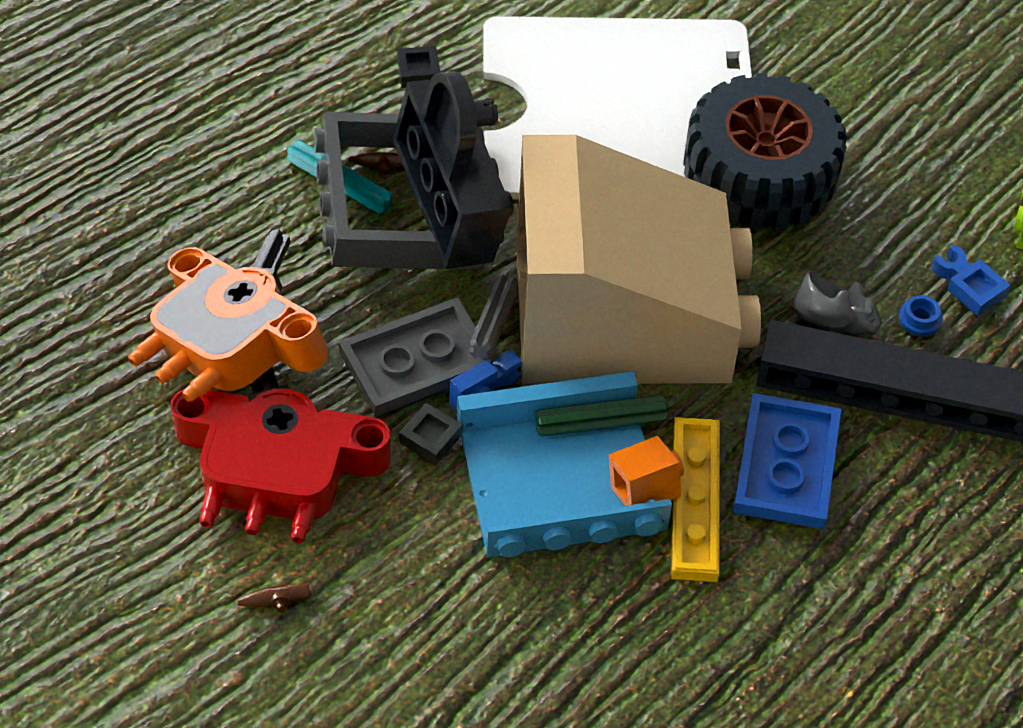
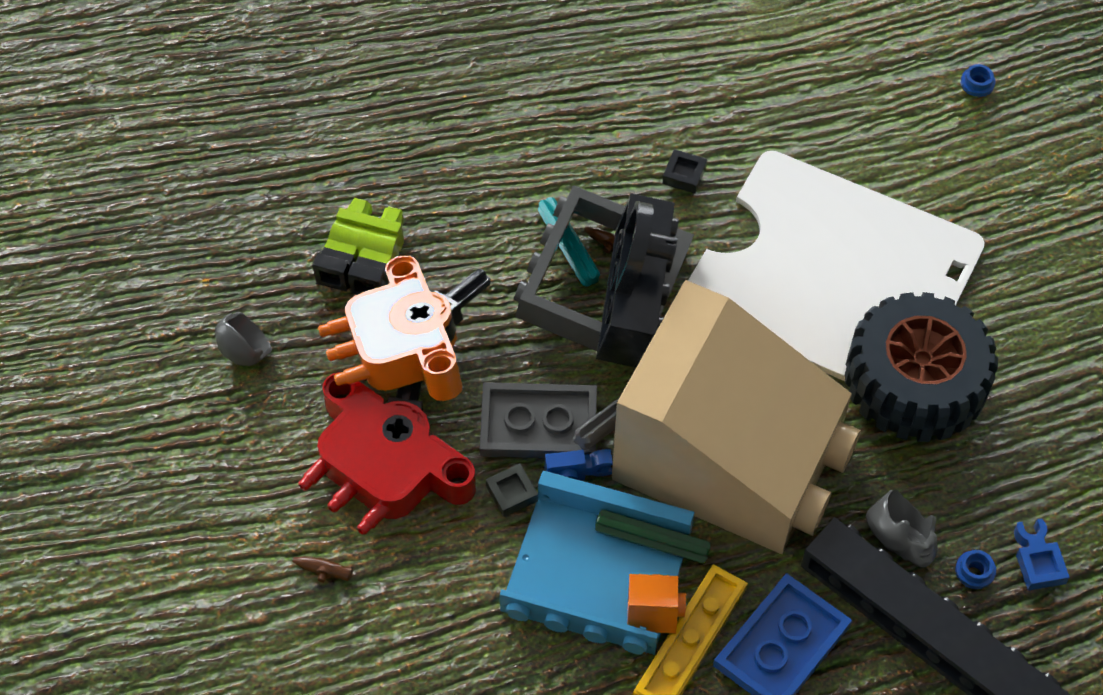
camera: 30 degrees right, 5 degrees up
none -> dark grey hair [215,312,272,366]
none -> hips [312,198,404,295]

